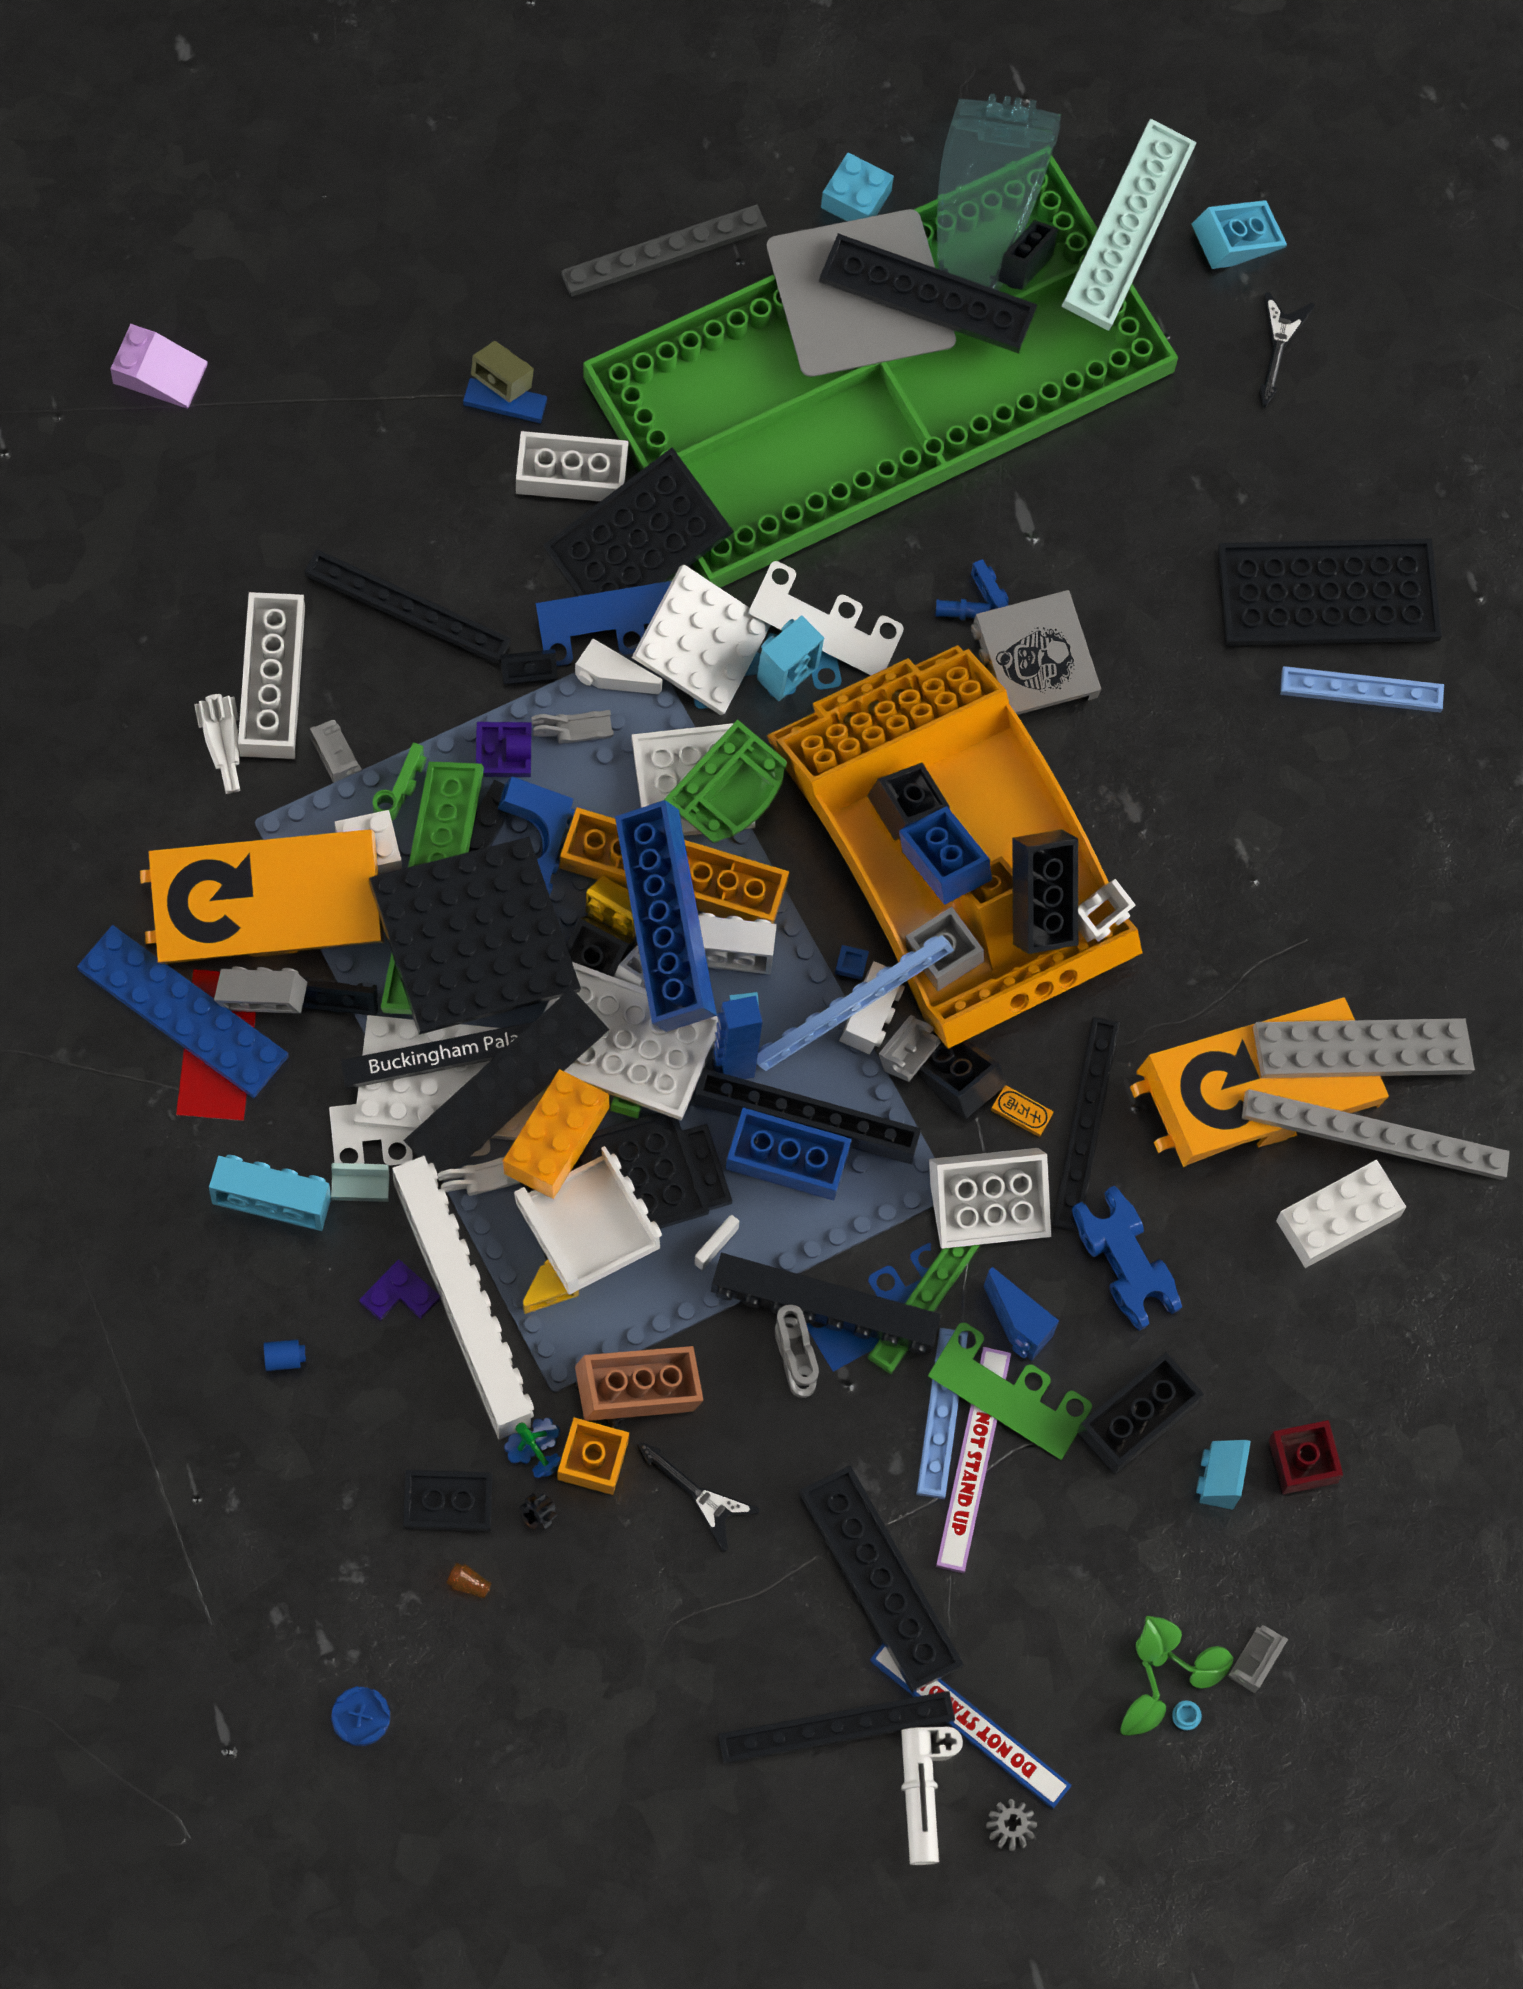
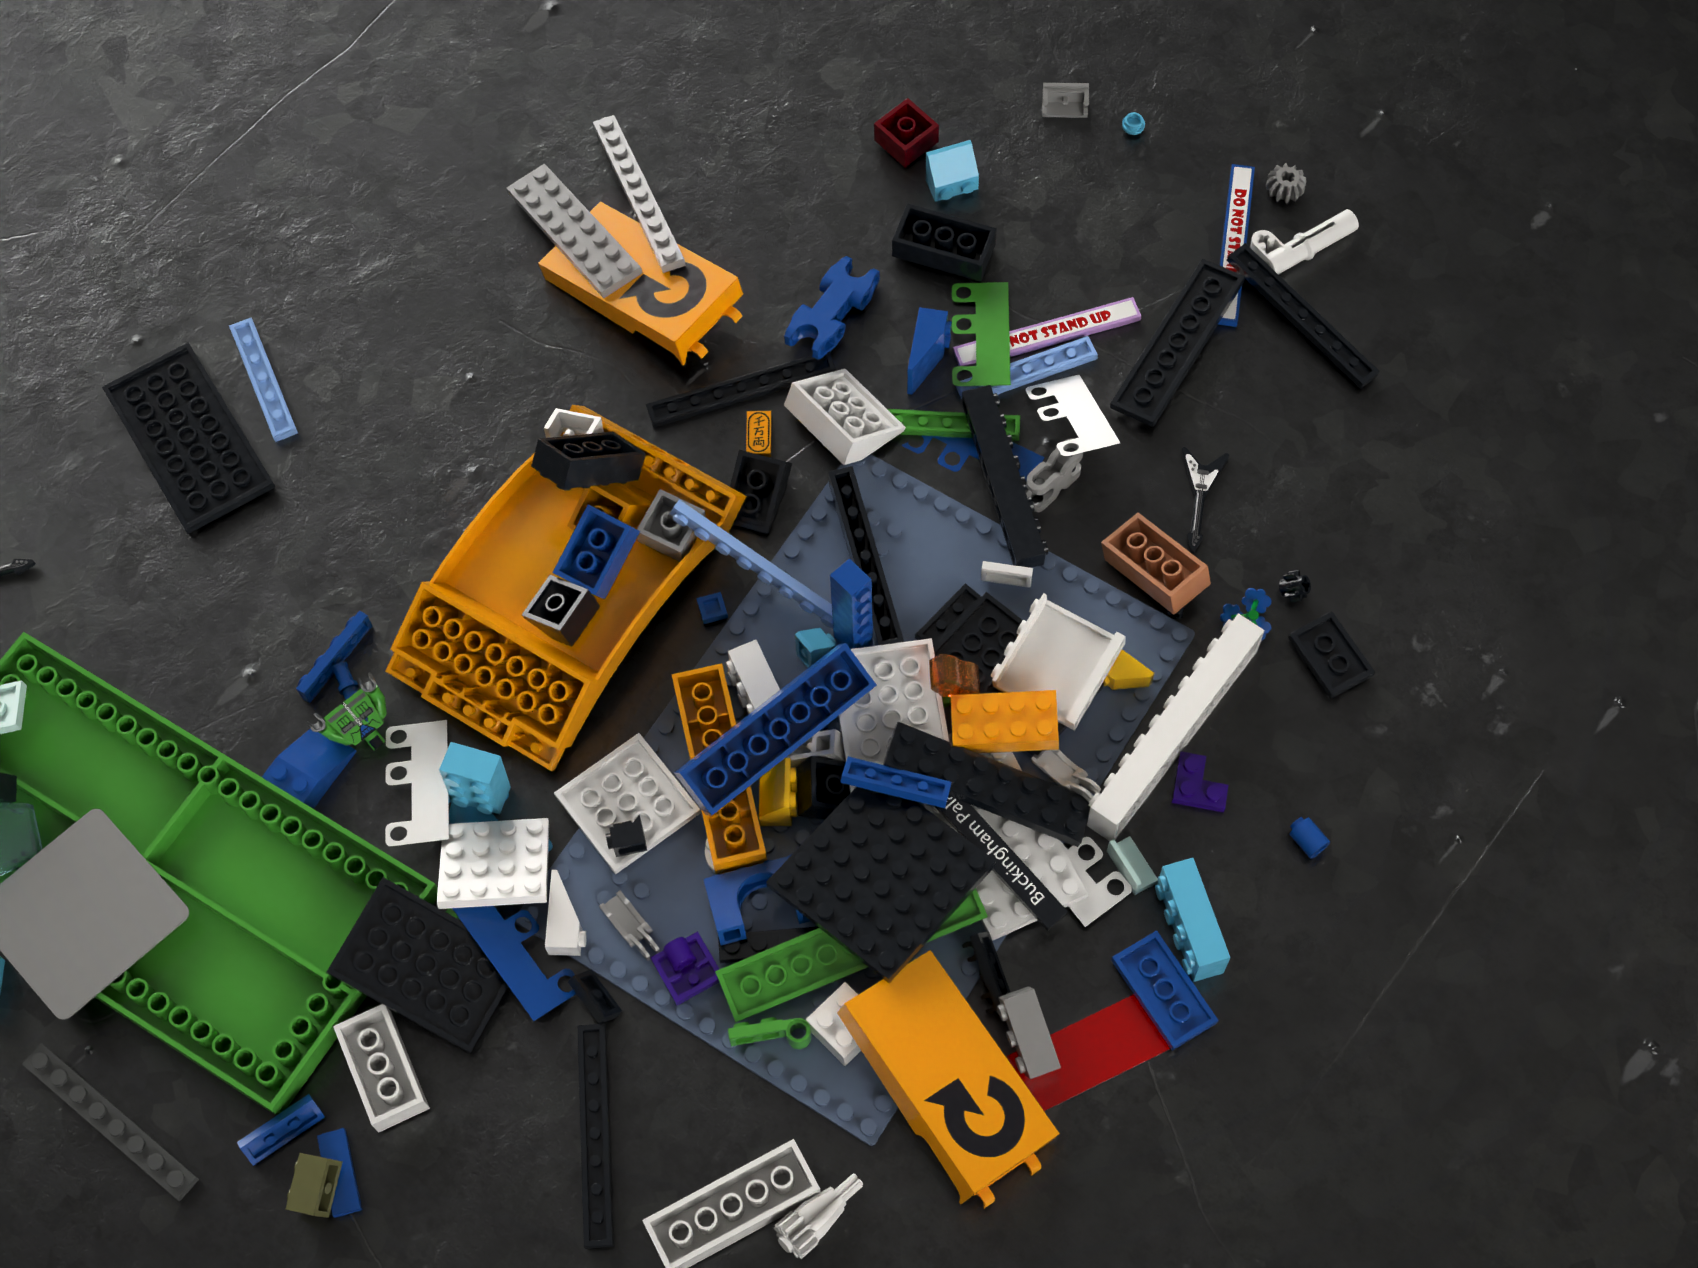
camera: 110 degrees left, 5 degrees down
blue plate [77,925,289,1099] -> none
light grey hinge [310,720,362,783] -> none
blue tile [331,1686,390,1746] -> none
clear orange cone [446,1562,492,1598] -> none
light orange brick [558,1417,629,1495] -> none
bright green slope [664,719,787,843] -> none
blue brick [726,1108,852,1201] -> none
black plate [819,233,1037,354] -> none
white brick [839,961,905,1055] -> none
light grey hinge [879,1015,941,1082] -> none
light grey panel [971,590,1102,715] -> none
bright green plant [1120,1616,1234,1735] -> none
white brick [1276,1160,1406,1268] -> none
none -> blue plate [237,1094,325,1166]
none -> blue slope [262,728,357,809]
none -> torso [307,673,387,751]
none -> black window [606,814,647,857]
none -> blue plate [841,756,952,808]
none -> clear orange brick [929,654,980,697]
none -> white piece [1026,375,1120,456]
none -> blue plate [1111,931,1219,1051]

